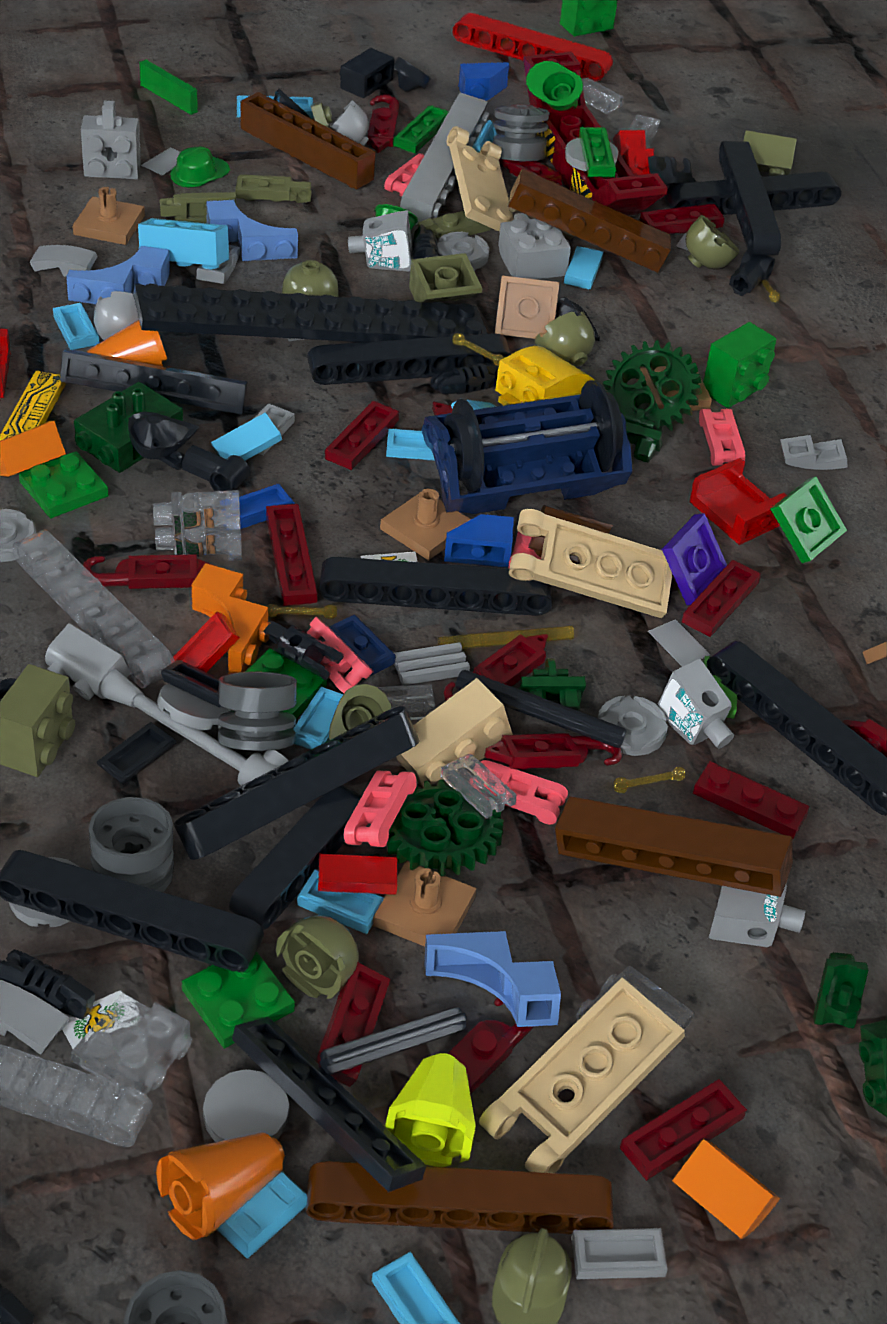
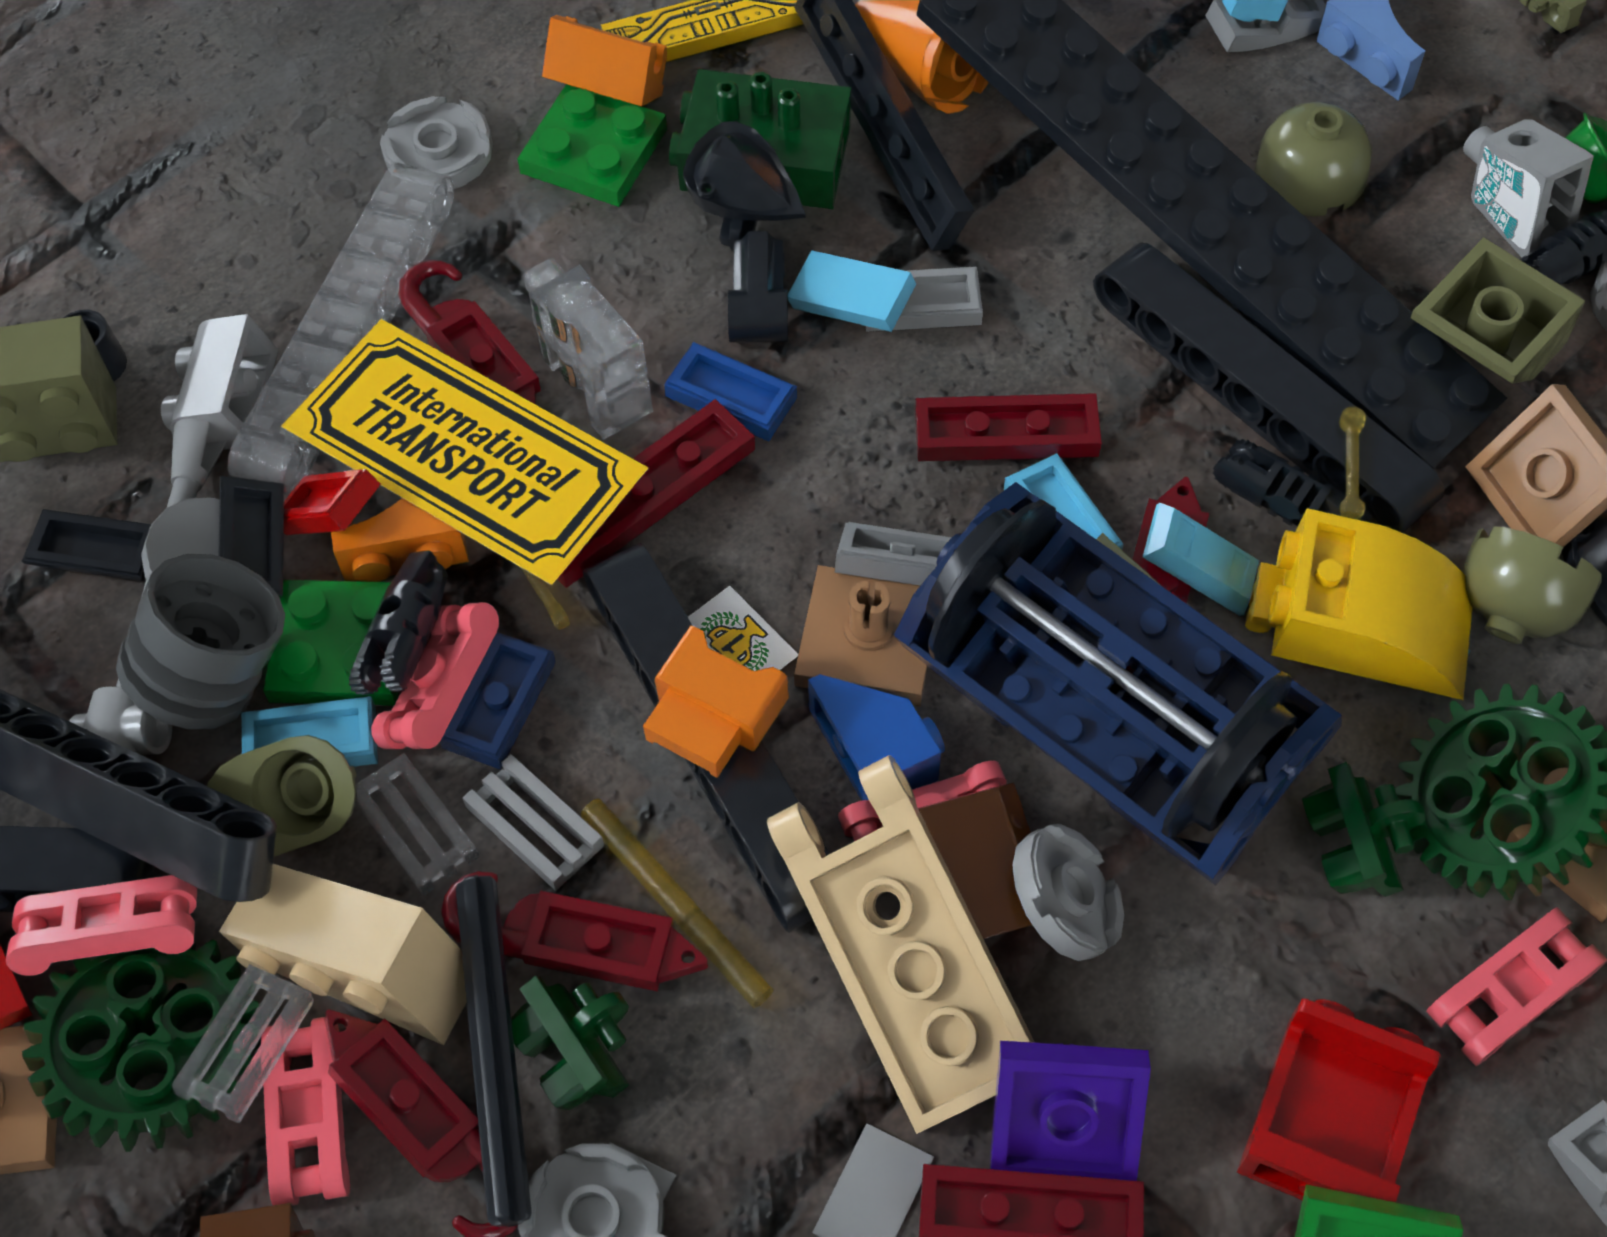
camera: 65 degrees right, 15 degrees up
none -> yellow sticker [281,319,648,585]
none -> orange piece [643,626,789,778]
none -> light grey tile [834,522,952,586]
none -> light grey tile [1012,824,1124,961]

